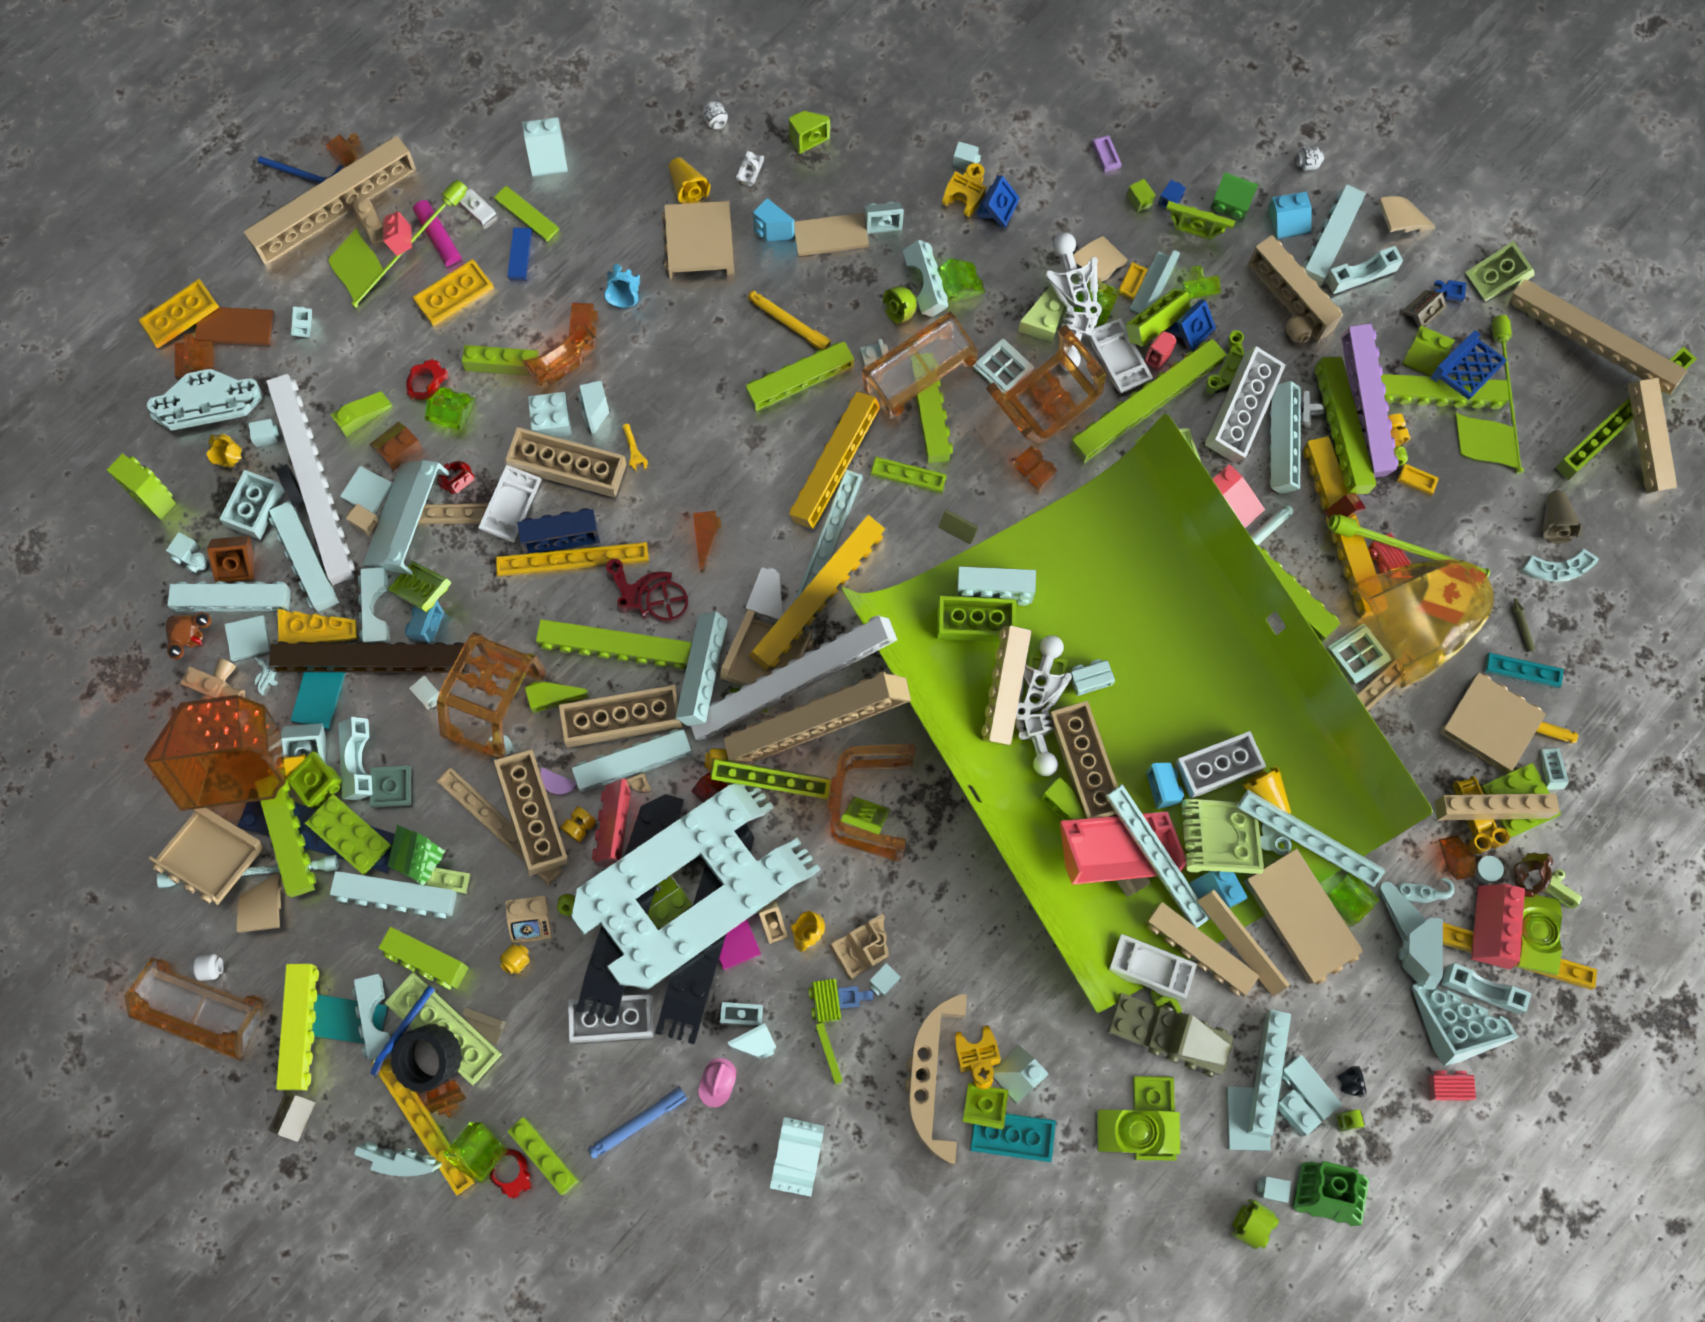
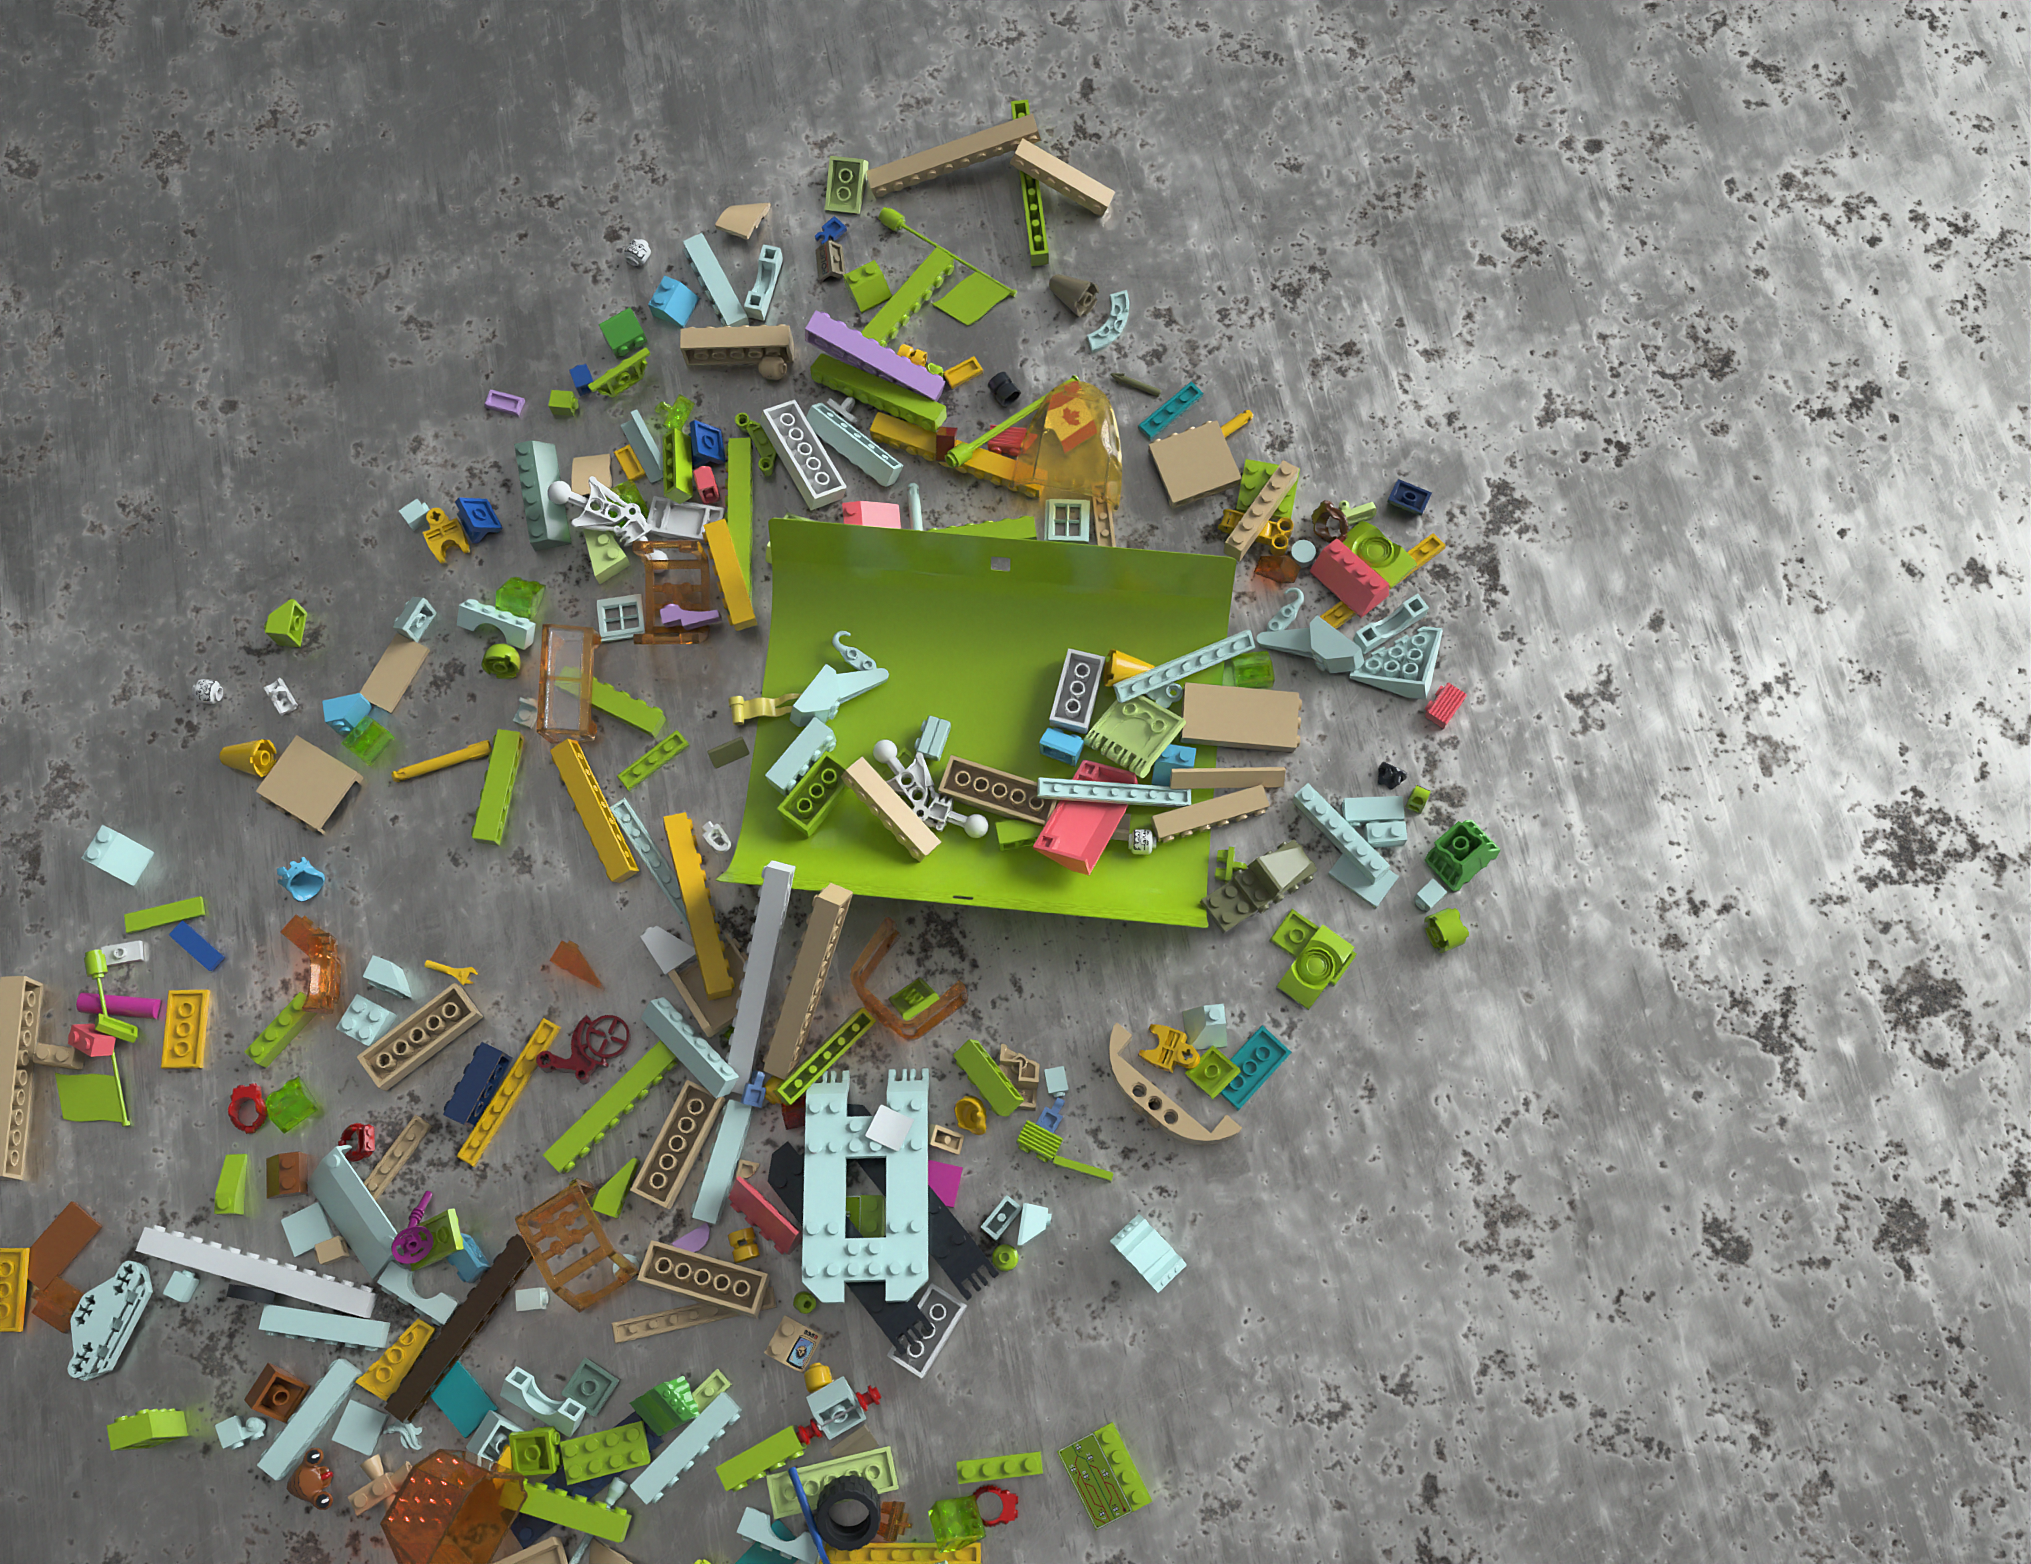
camera: 45 degrees left, 0 degrees up
yellow hair [206,433,242,468] -> none
light aqua brick [219,470,285,540] -> none
light aqua brick [291,307,312,338] -> none
white slope [478,464,542,543] -> none
medium blue piece [588,1086,688,1158] -> none
bright pink piece [698,1058,736,1108] -> none
clear orange piece [1014,445,1057,492] -> none
white slope [1109,934,1197,1000] -> none
blue fence [1431,330,1507,400] -> none
light aqua slope [1539,748,1569,790] -> none
none -> lime tile [95,1013,138,1043]
none -> clear neon green slope [341,715,395,766]
none -> magenta dish [391,1191,433,1264]
none -> sand green slope [514,440,571,552]
none -> lavender slope [659,604,722,630]
none -> white hips [701,821,732,855]
none -> yellow brick [702,519,758,631]
none -> light yellow flag [728,694,802,726]
none -> medium blue plate [740,1070,766,1108]
none -> light aqua slope [790,631,889,727]
none -> light aqua brick [796,1376,882,1446]
none -> white sticker [865,1104,914,1151]
none -> lime brick [953,1039,1025,1117]
none -> black wheel [987,372,1021,407]
none -> lime head [992,1244,1019,1272]
none -> lime slope [1057,1422,1152,1531]
none -> white head [1128,829,1156,855]
none -> dark blue slope [1387,479,1432,516]

